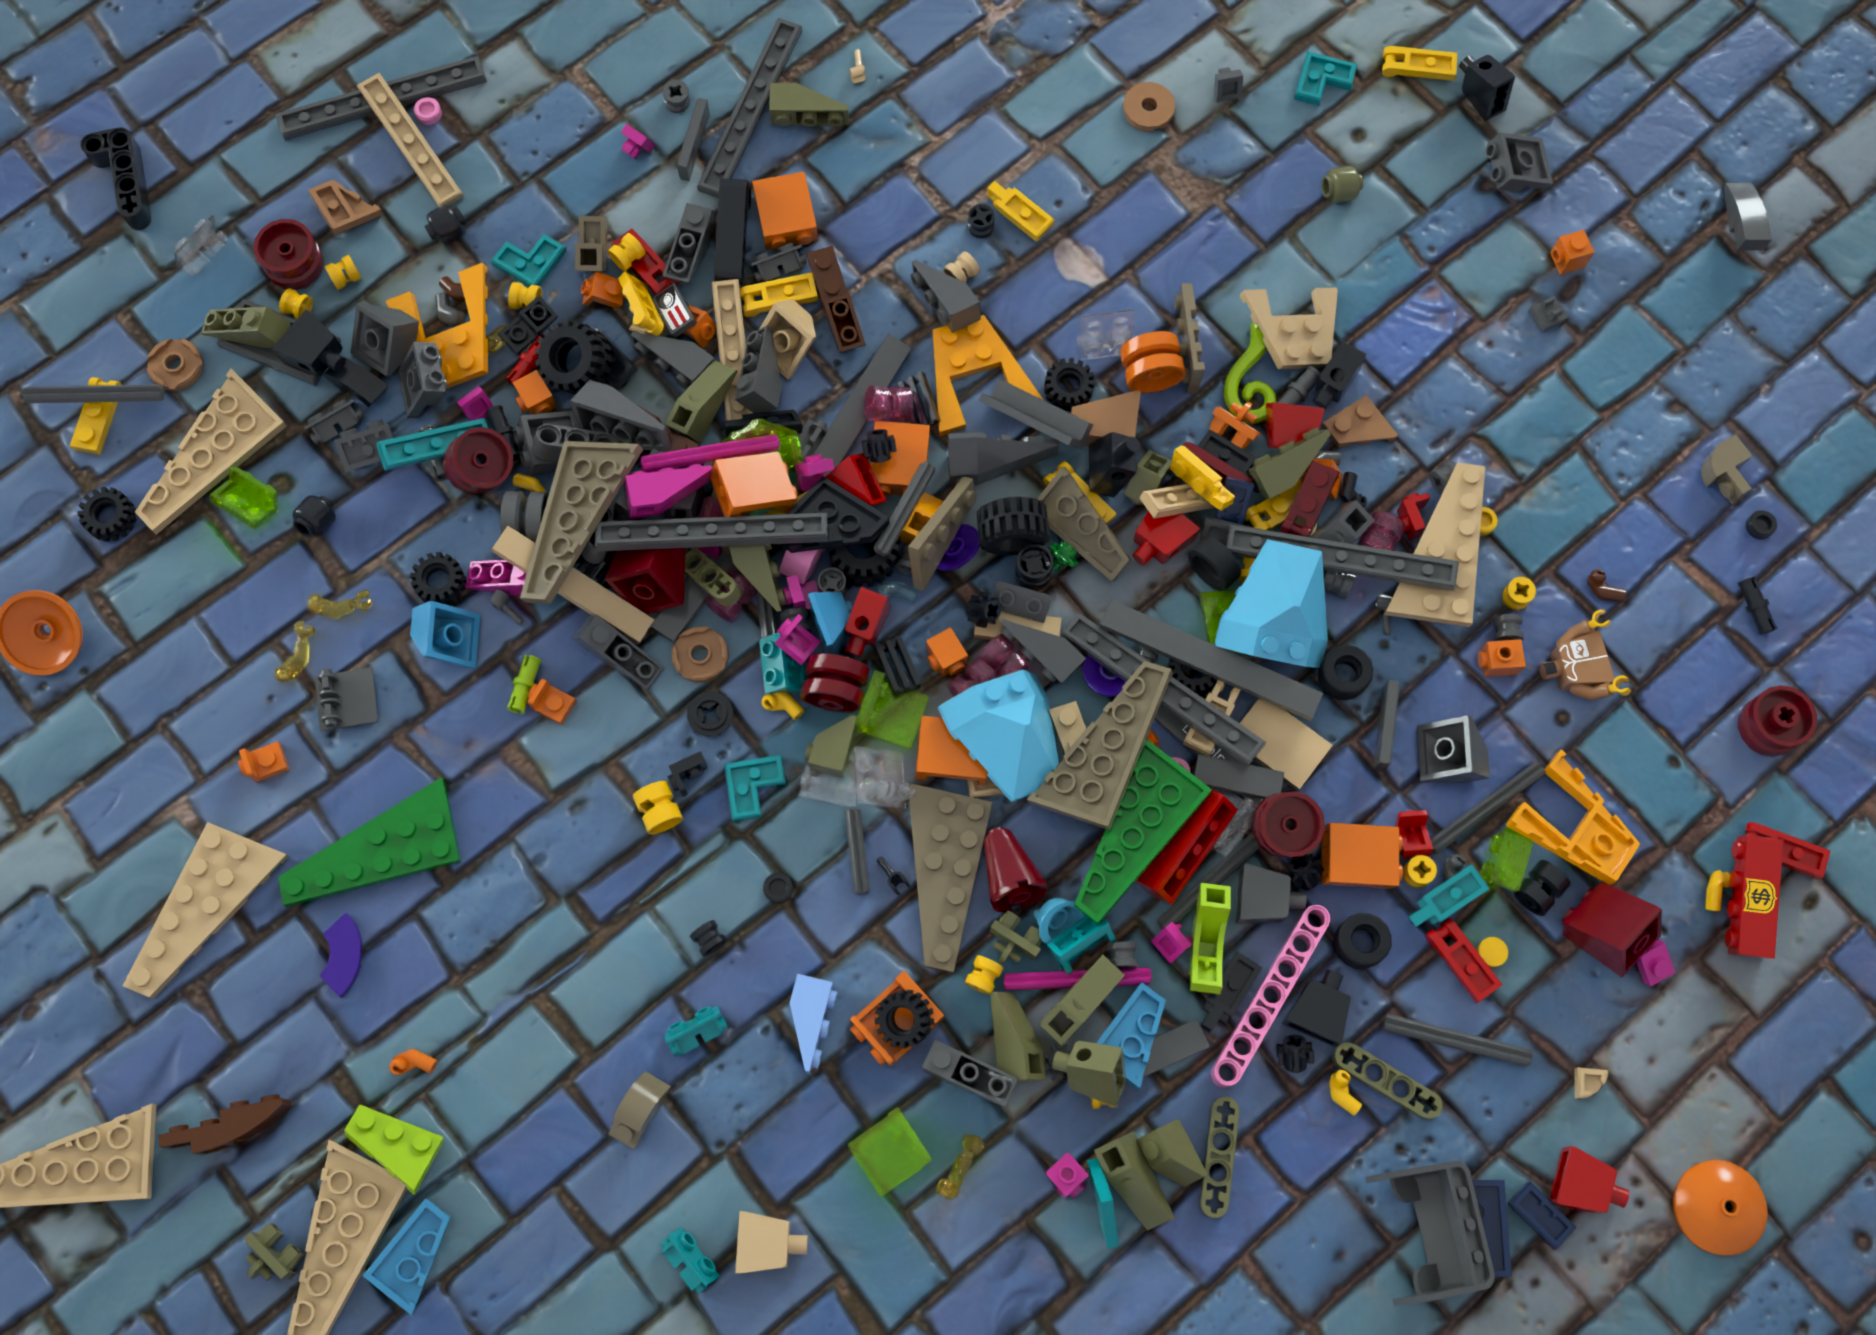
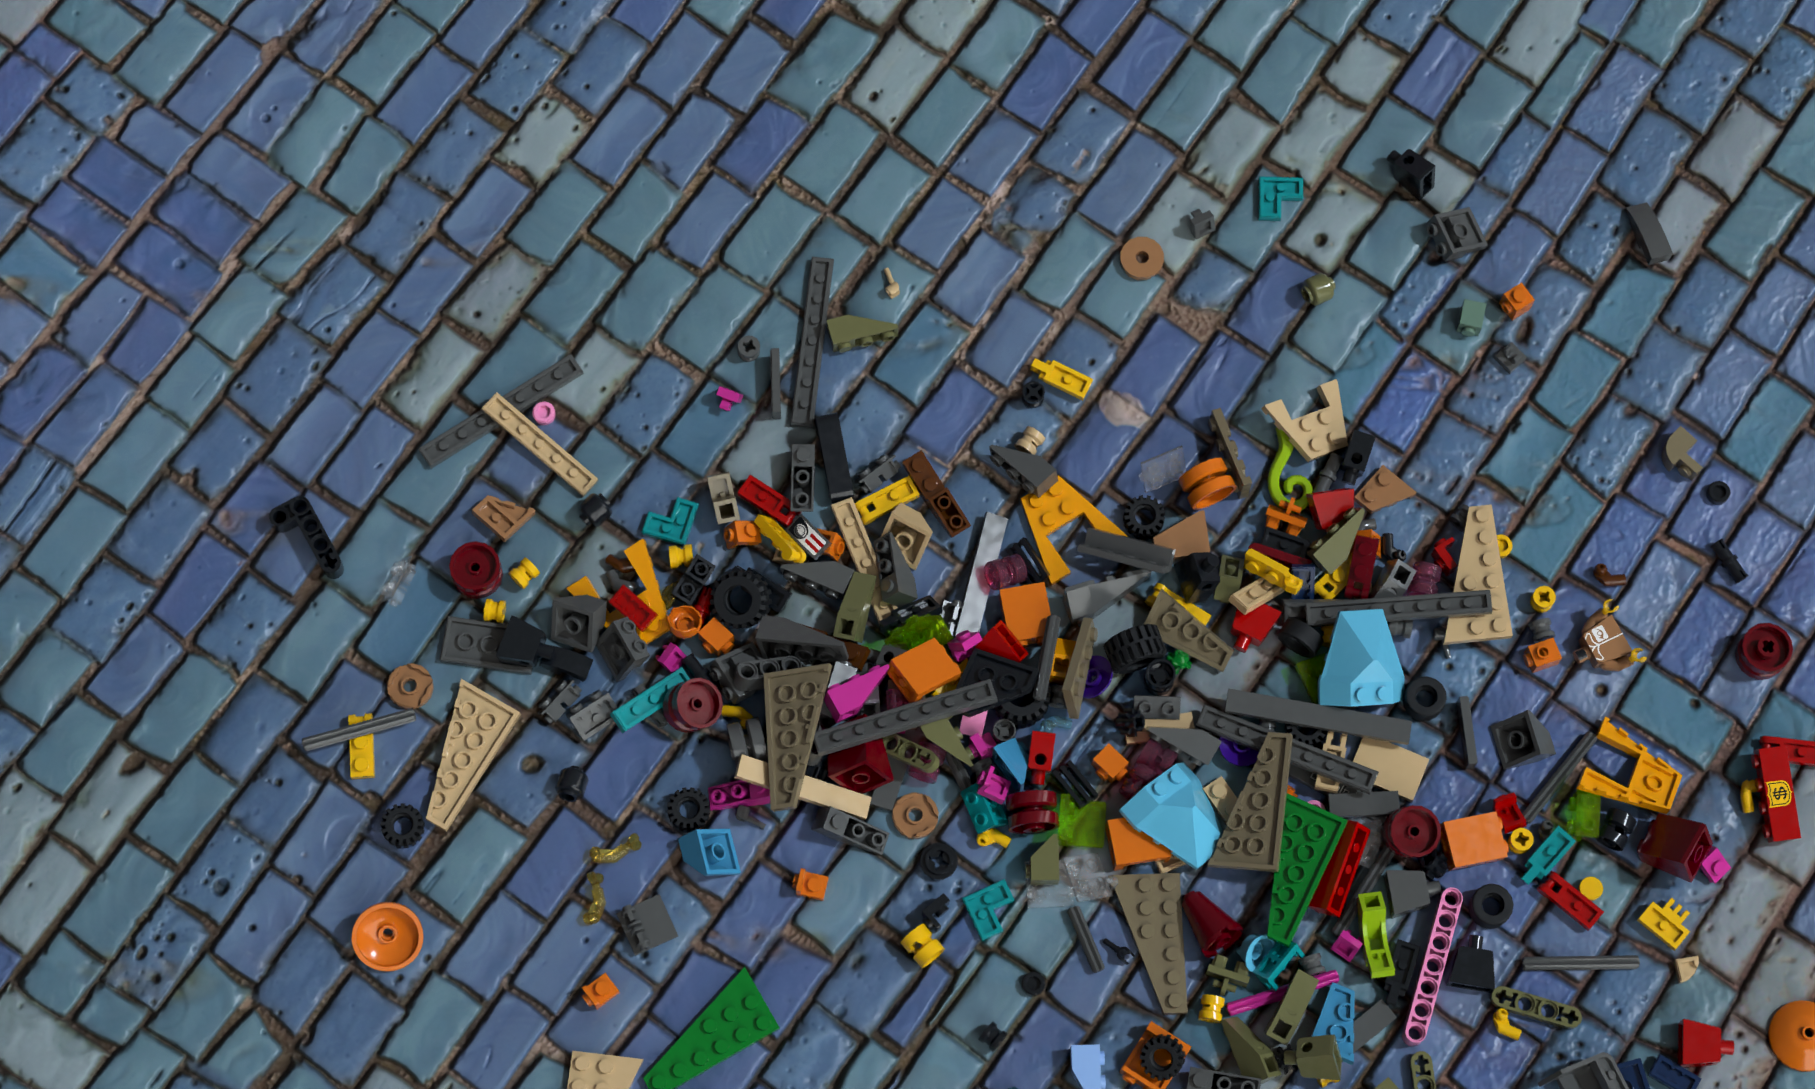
camera: 15 degrees left, 0 degrees up
olive slope [201,306,290,348] -> none
clear neon green bracket [210,466,278,529] -> none
lime pin [506,655,542,714] -> none
yellow wheel [607,233,646,271] -> none
dark pink axle [640,434,780,473] -> none
orange brick [752,171,818,250] -> none
black gear [861,429,897,463] -> none
black gear [1276,1034,1314,1073] -> none
yellow plate [1382,46,1457,81] -> none
none -> red plate [608,584,658,632]
none -> orange hair [667,605,702,639]
none -> sand green brick [1456,299,1486,337]
none -> yellow hinge [1637,897,1690,951]

